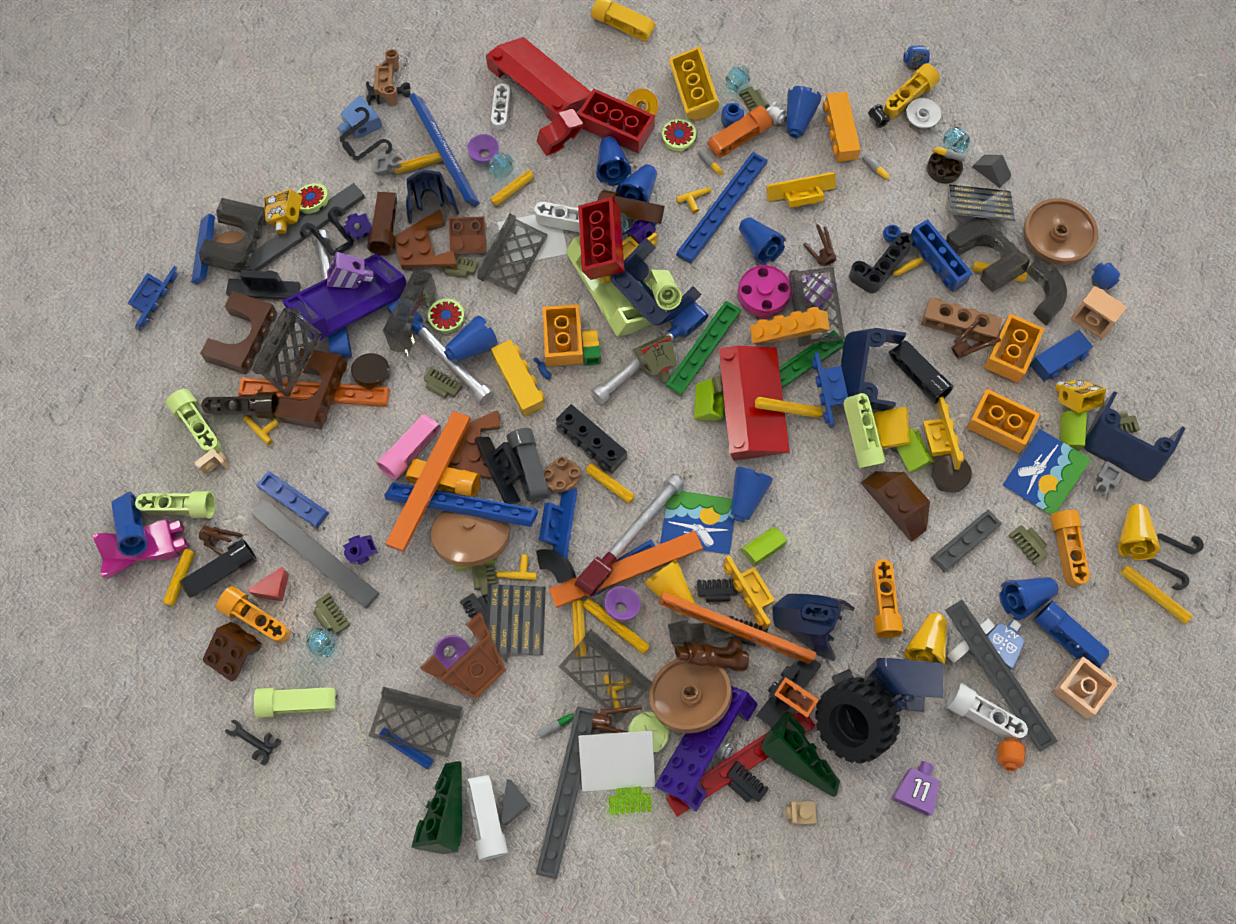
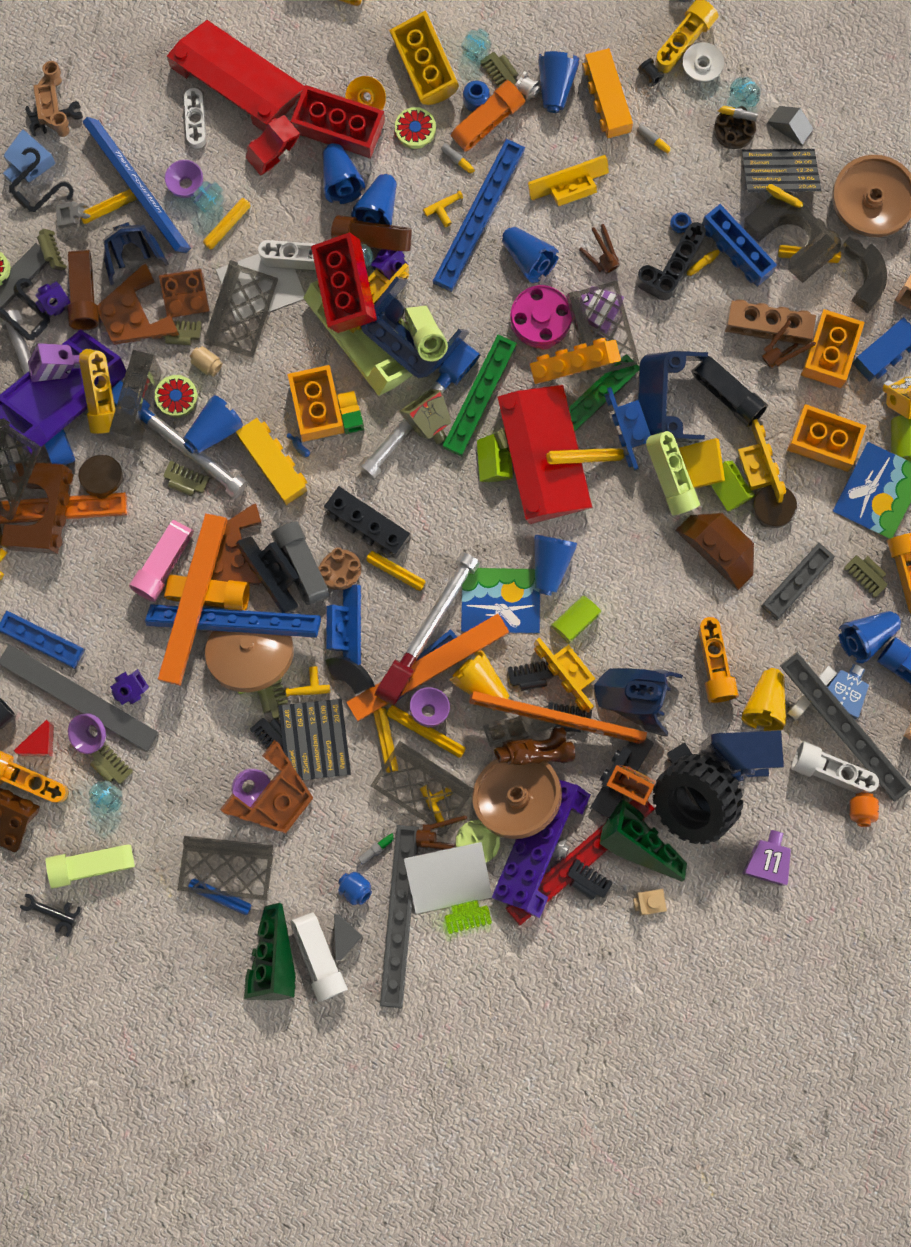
camera: 10 degrees left, 10 degrees up
none -> olive piece [37,228,67,271]
none -> medium lavender piece [68,713,106,754]
none -> yellow beam [79,349,120,434]
none -> tan brick [190,346,223,377]
none -> blue head [338,872,372,905]
none -> yellow piece [766,184,803,208]

